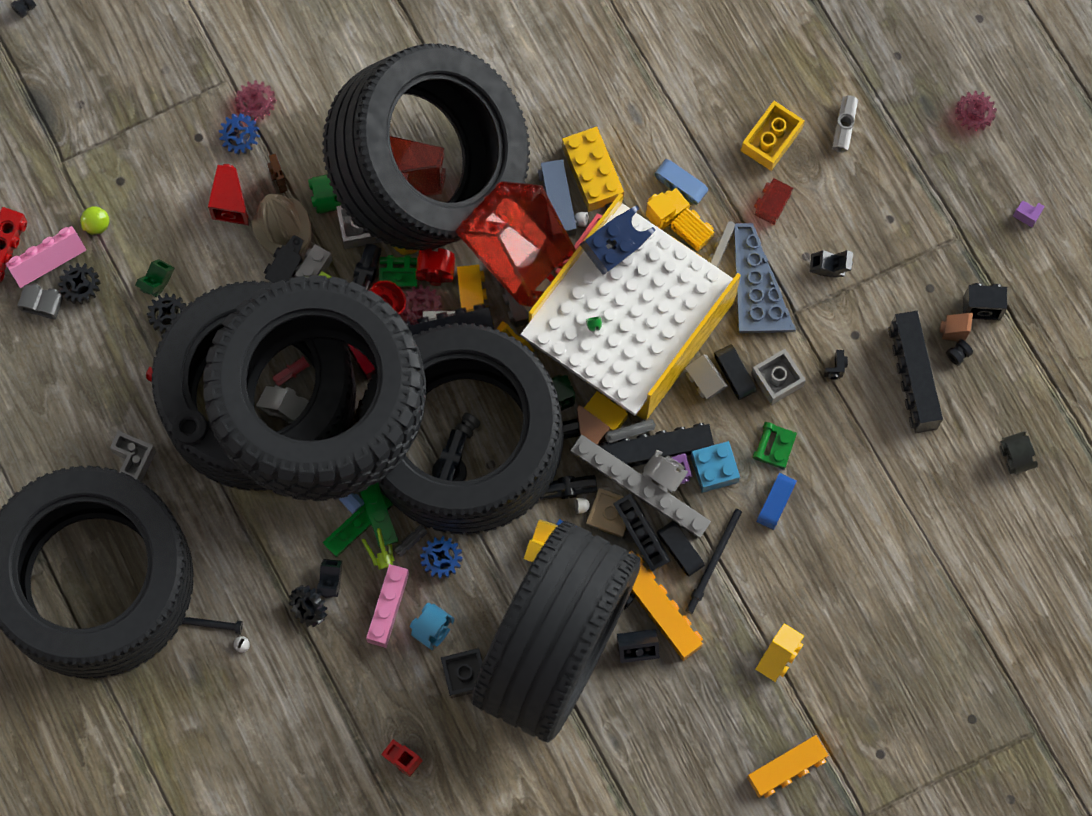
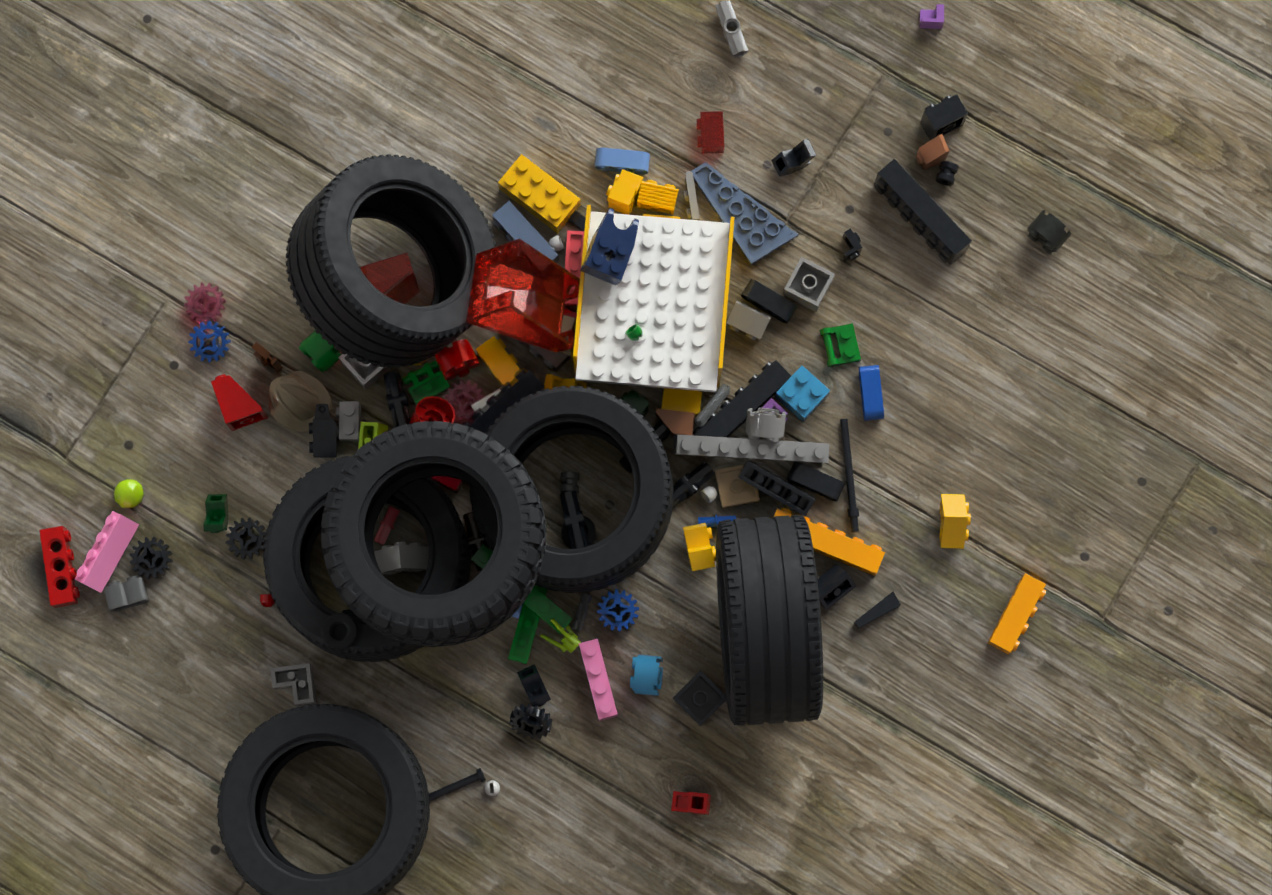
camera: 30 degrees left, 5 degrees up
yellow brick [741,101,805,171] -> none
none -> black piece [854,591,901,629]

